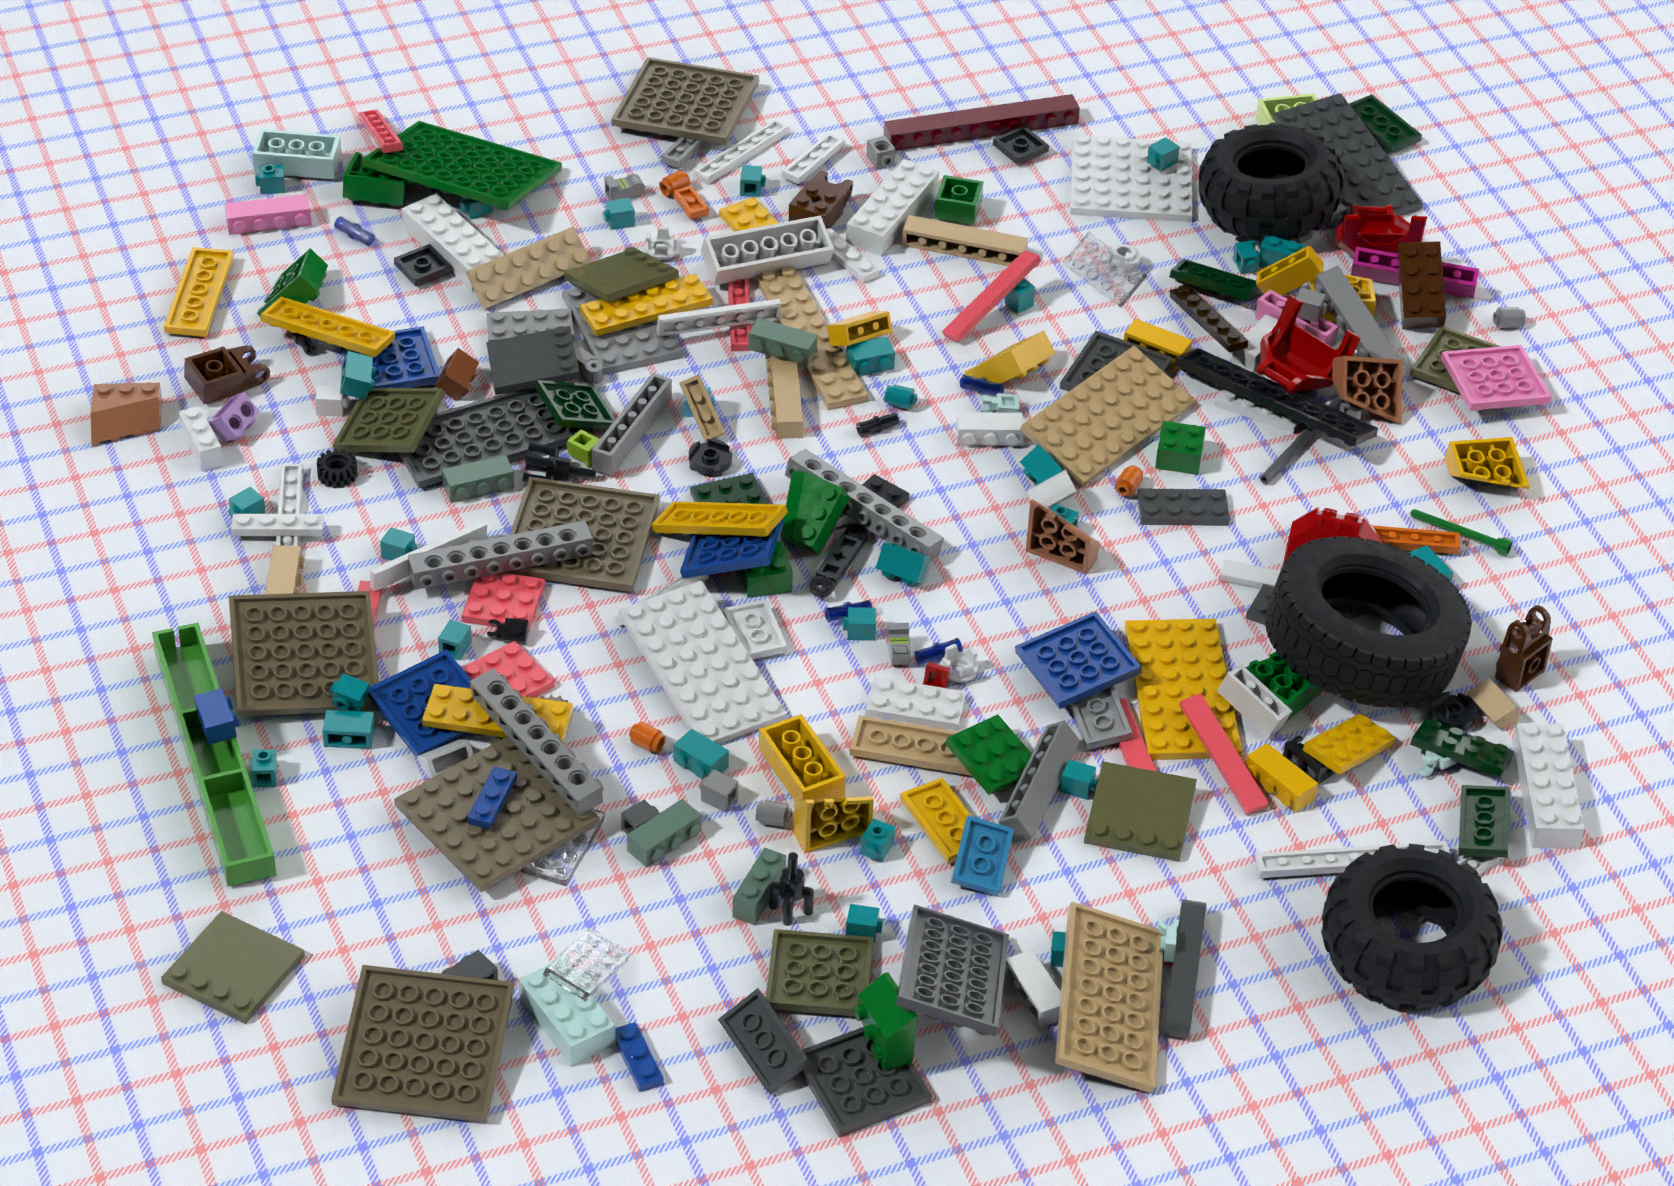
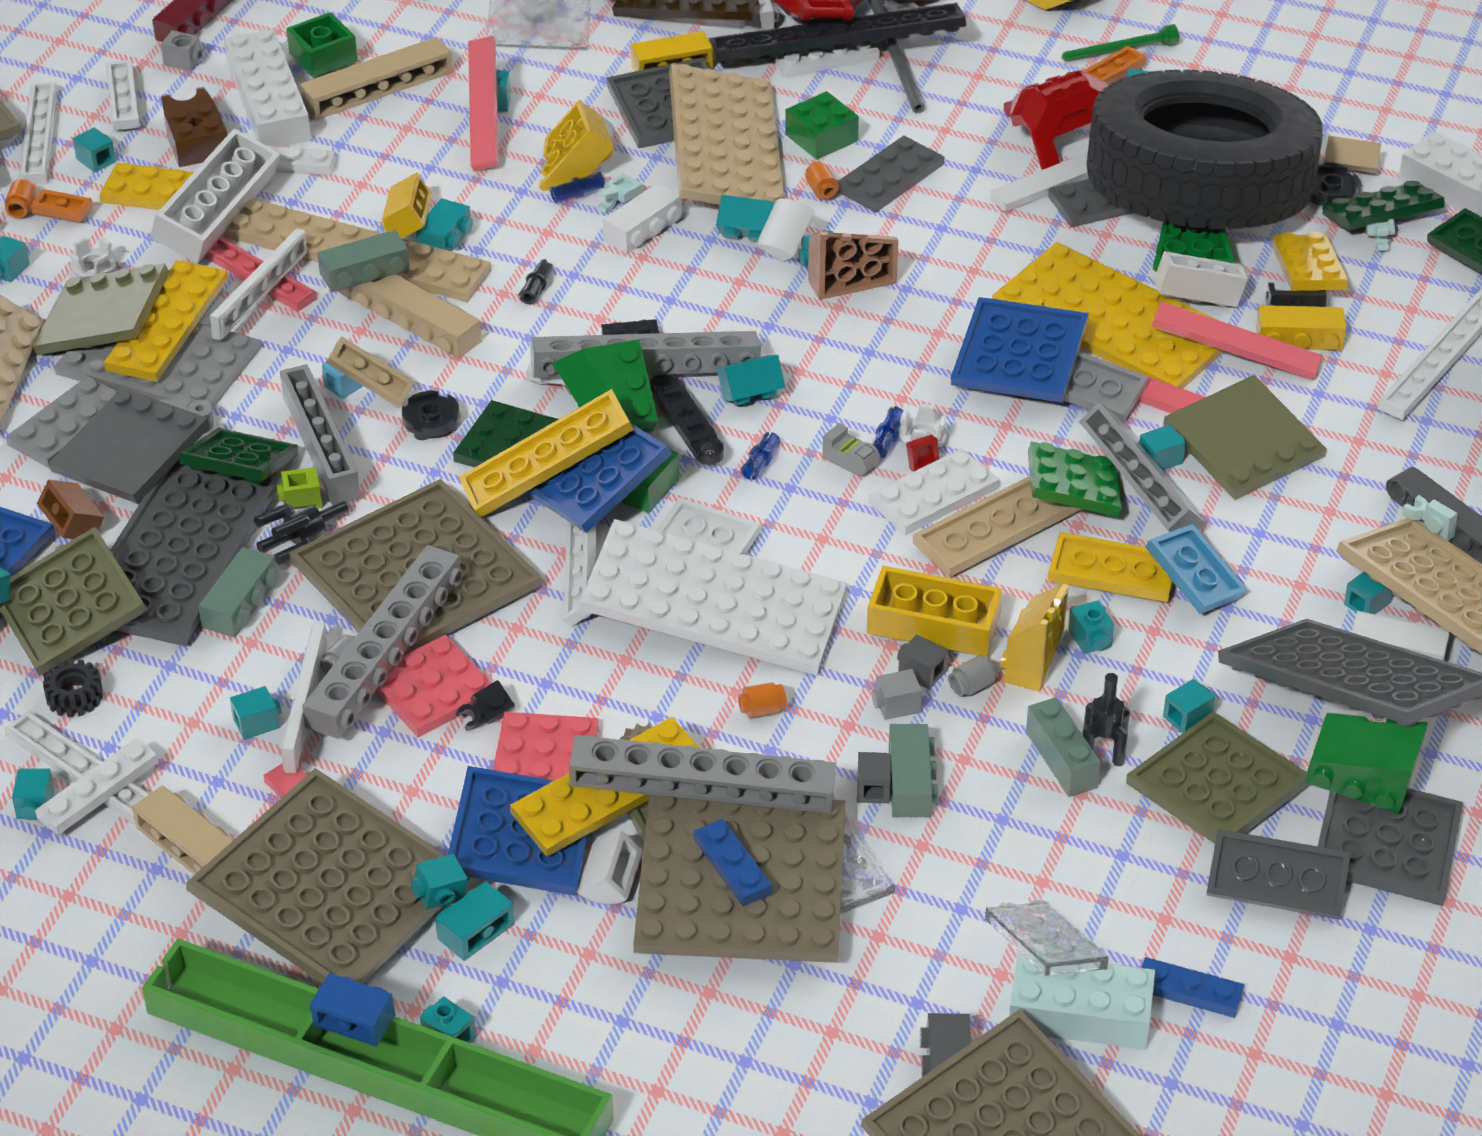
camera: 45 degrees left, 0 degrees up
teal brick [438,620,472,660] -> none
teal brick [673,729,729,778] -> none
teal brick [843,607,876,641] -> none
teal brick [884,384,918,410] -> none
reddish brown brick [1495,605,1553,692] -> none
none -> dark grey brick [897,634,948,690]

